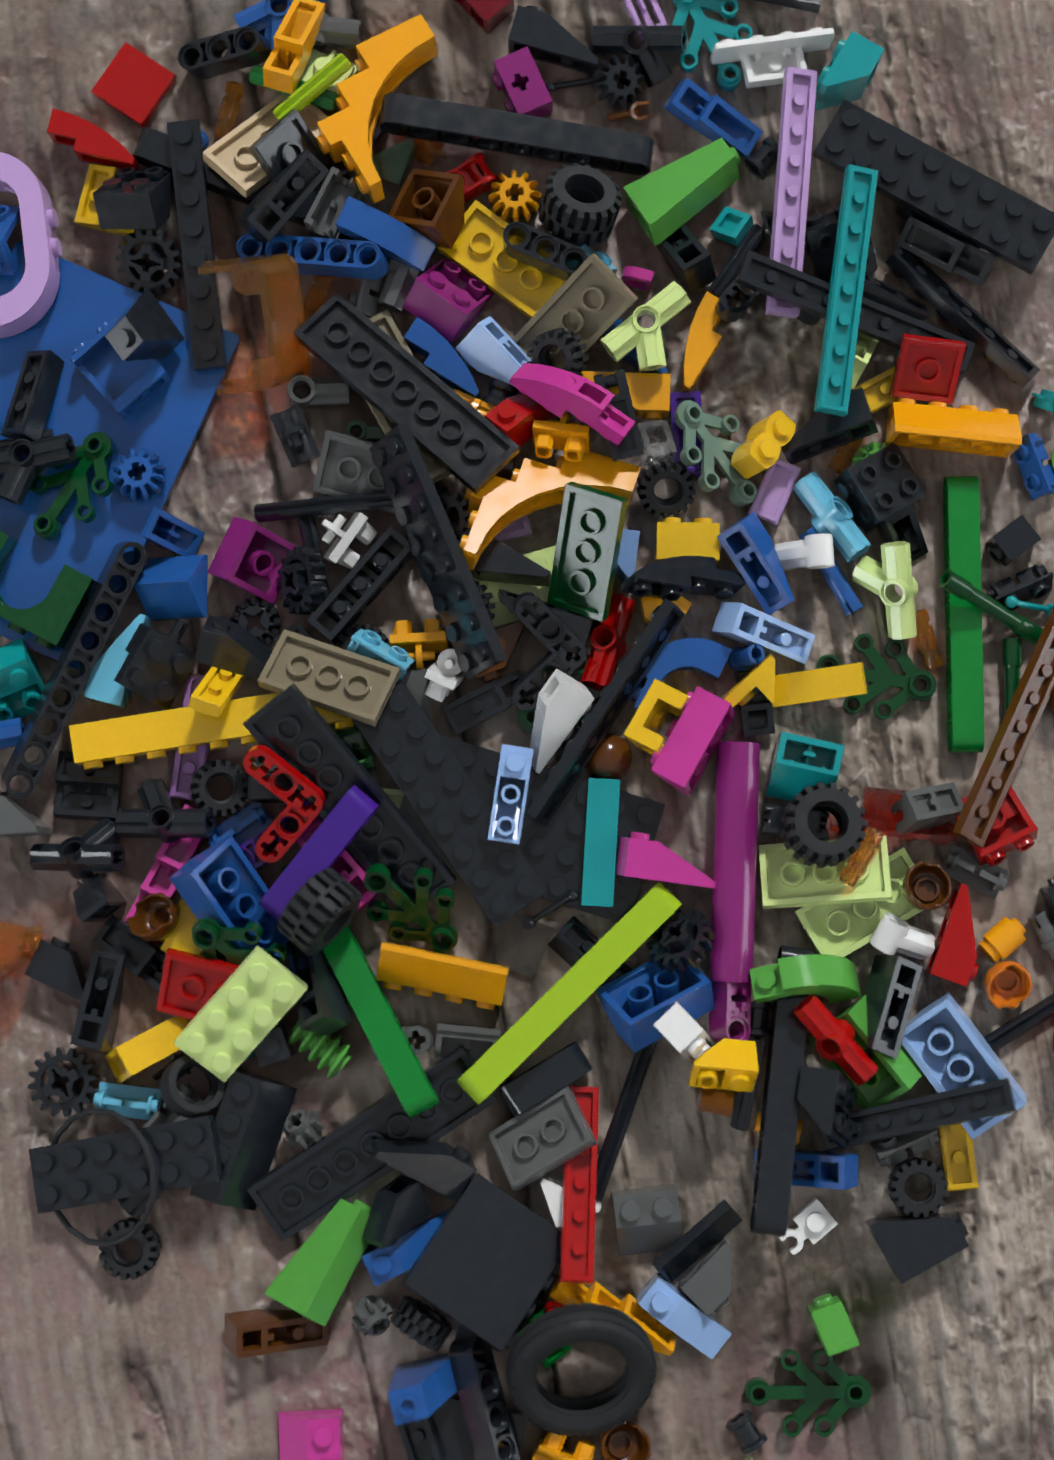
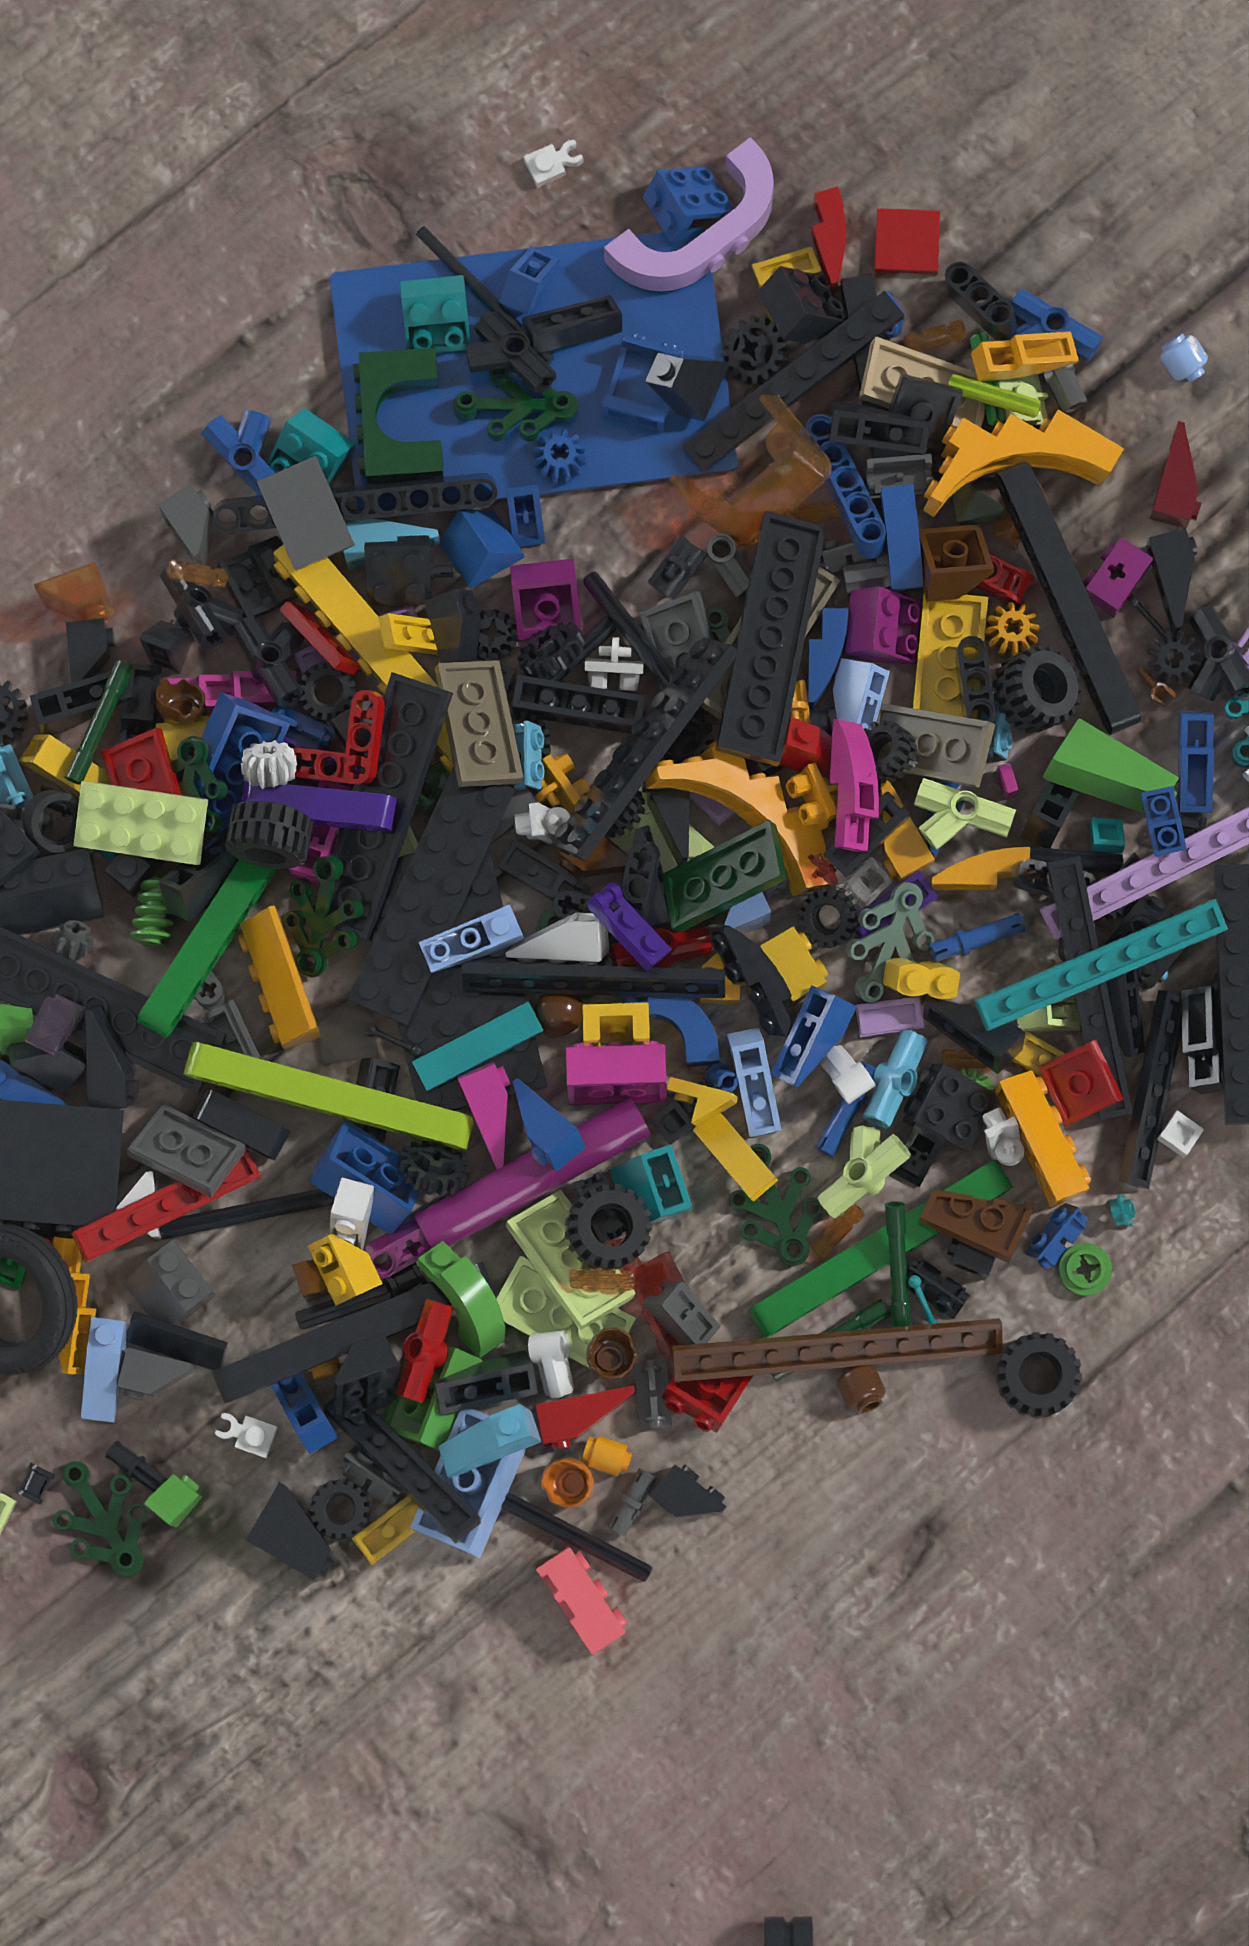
camera: 55 degrees right, 5 degrees down
none -> clear purple slope [25,994,86,1056]
none -> dark green piece [64,660,134,785]
none -> black axle [105,1440,167,1492]
none -> clear orange axle [166,560,229,588]
none -> white gear [241,740,297,789]
none -> dark grey tile [256,456,355,571]
none -> red tile [279,602,360,675]
none -> medium azure slope [438,1404,541,1478]
none -> blue slope [513,1078,586,1172]
none -> dark purple plate [587,883,672,971]
none -> clear red plant [808,852,838,886]
none -> reddish brown wing [918,1190,1036,1263]
none -> blue pin [928,913,1025,963]
none -> white hips [983,1108,1024,1166]
none -> blue slope [1141,786,1187,856]
none -> white plate [1157,1110,1204,1158]

